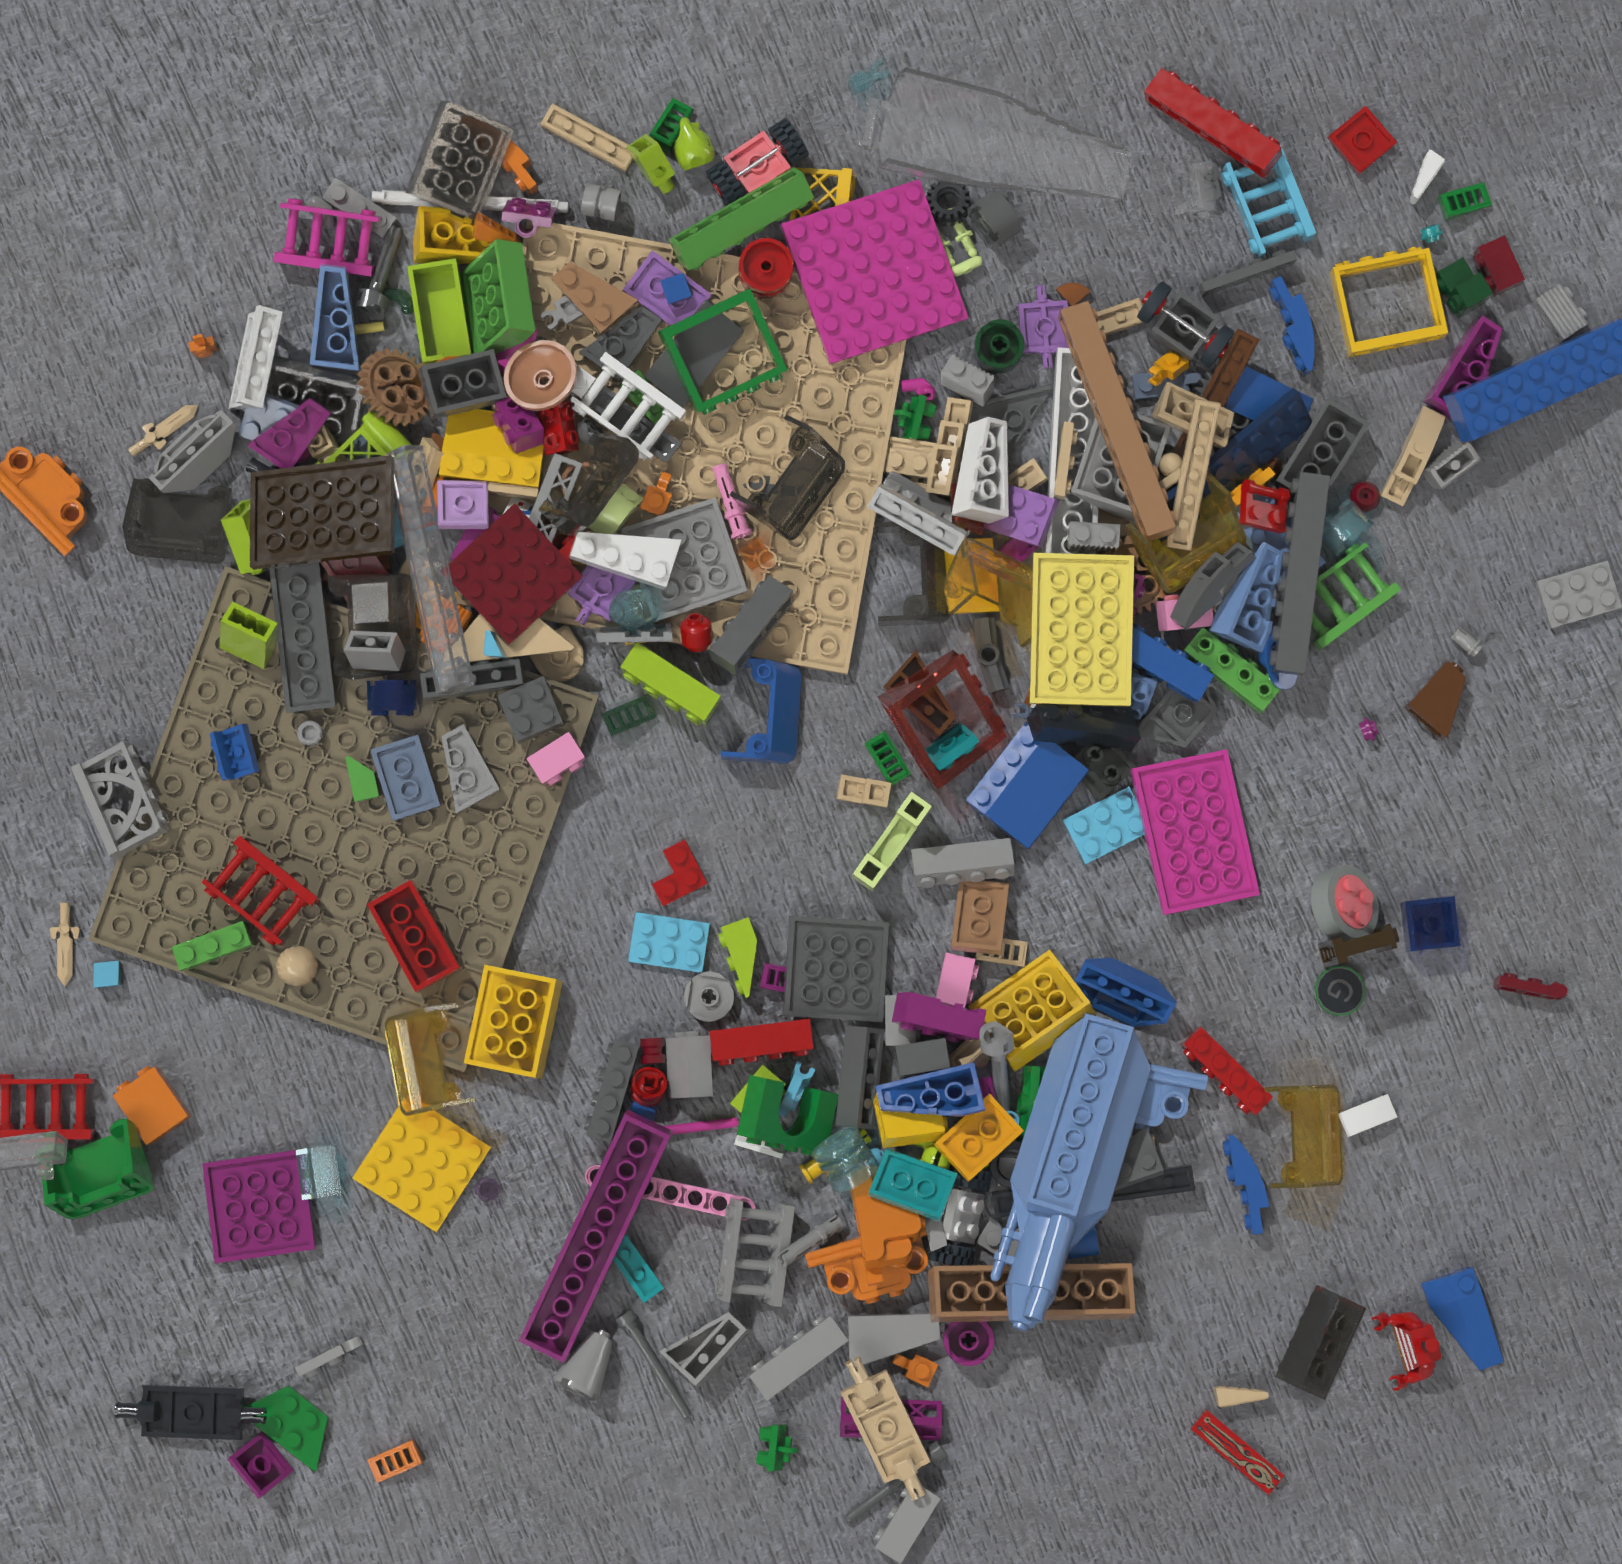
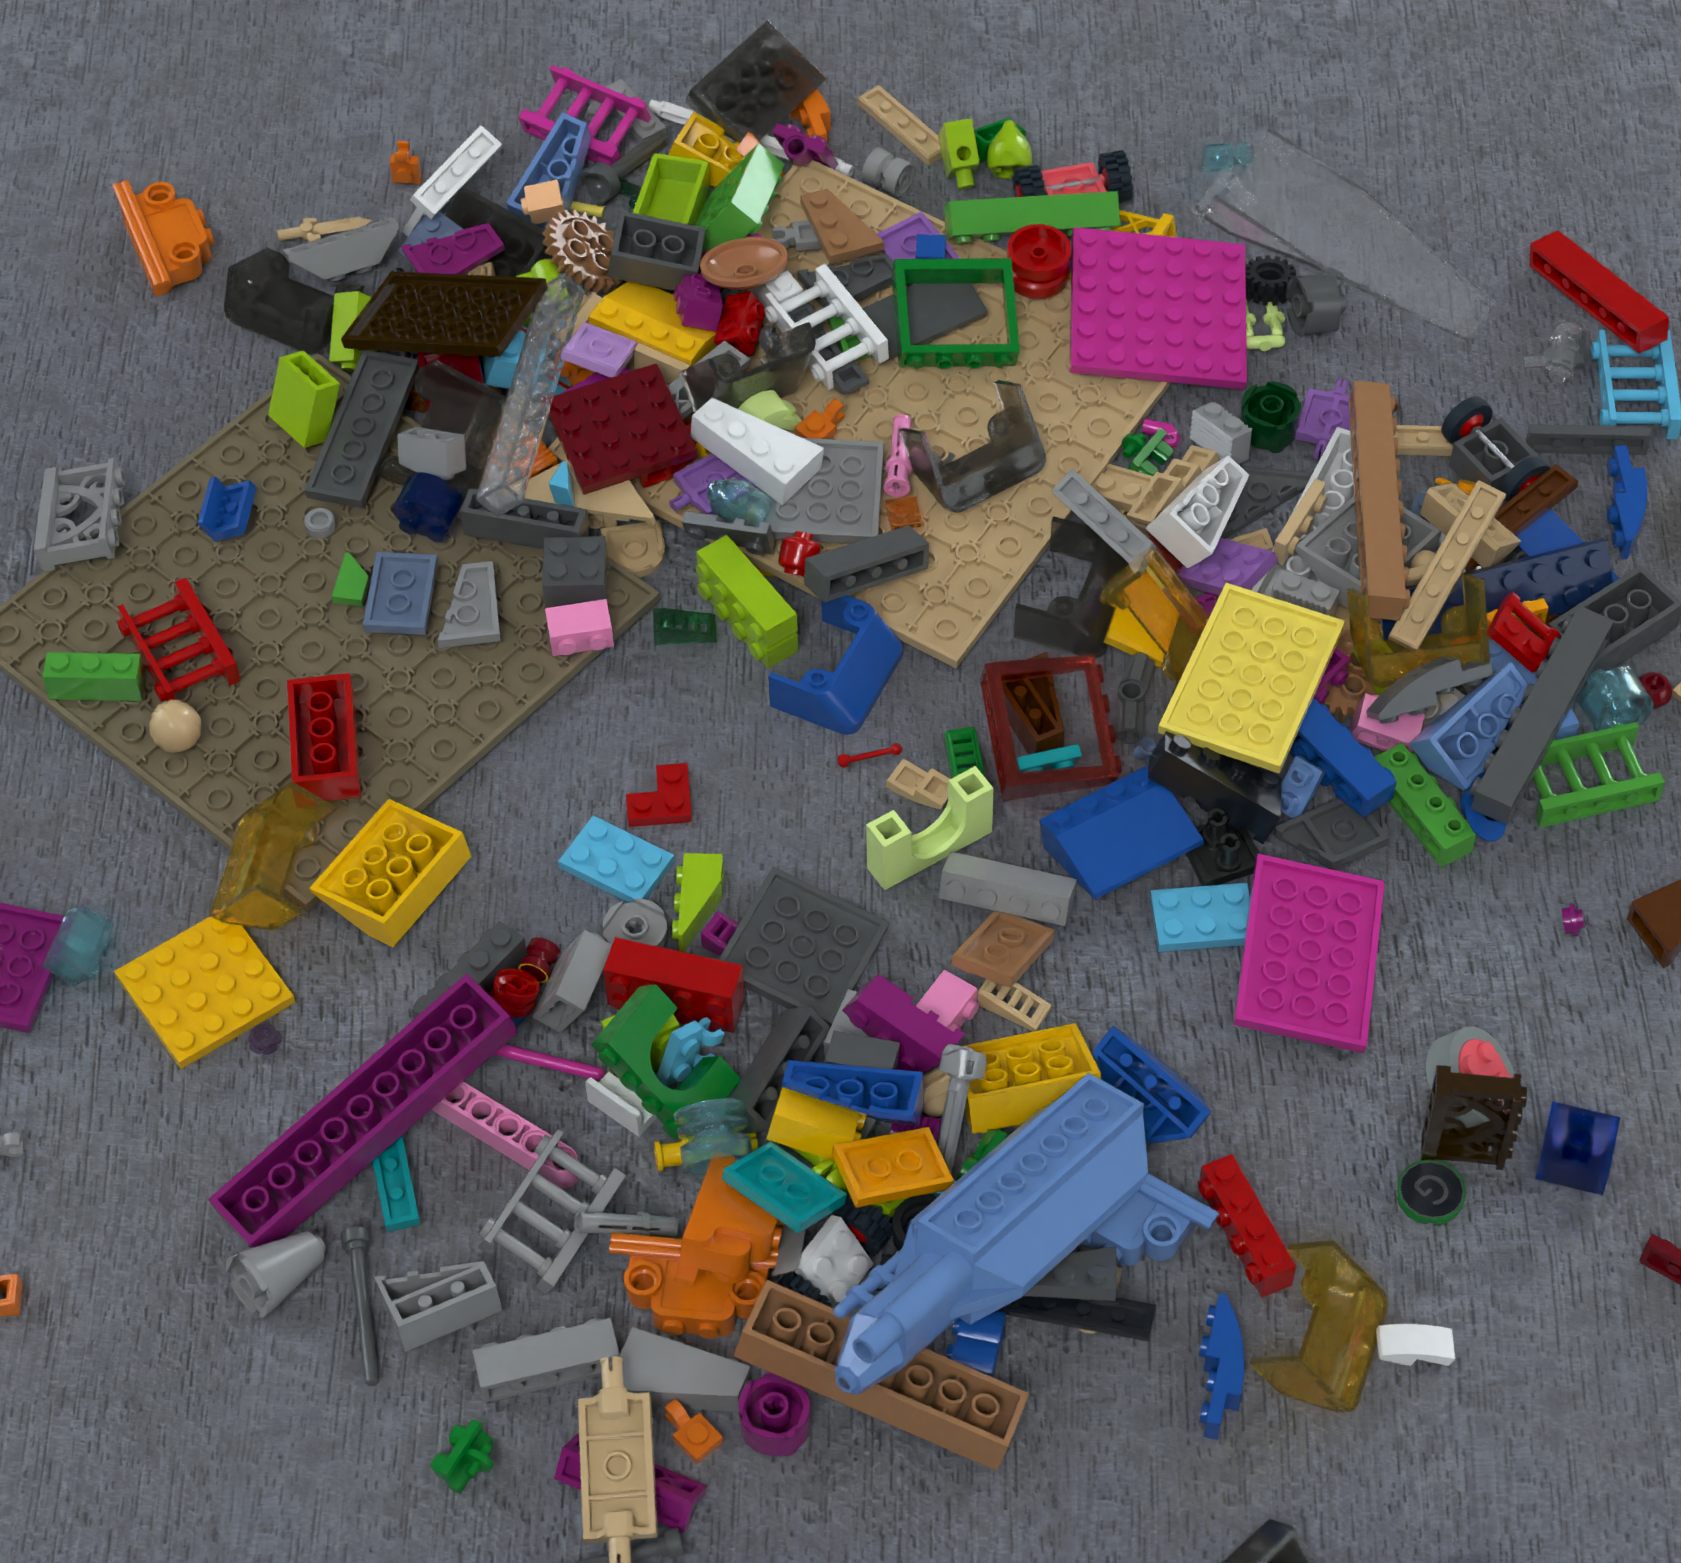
camera: 25 degrees right, 30 degrees down
none -> light nougat brick [521,180,565,225]
none -> red hinge [837,743,902,768]

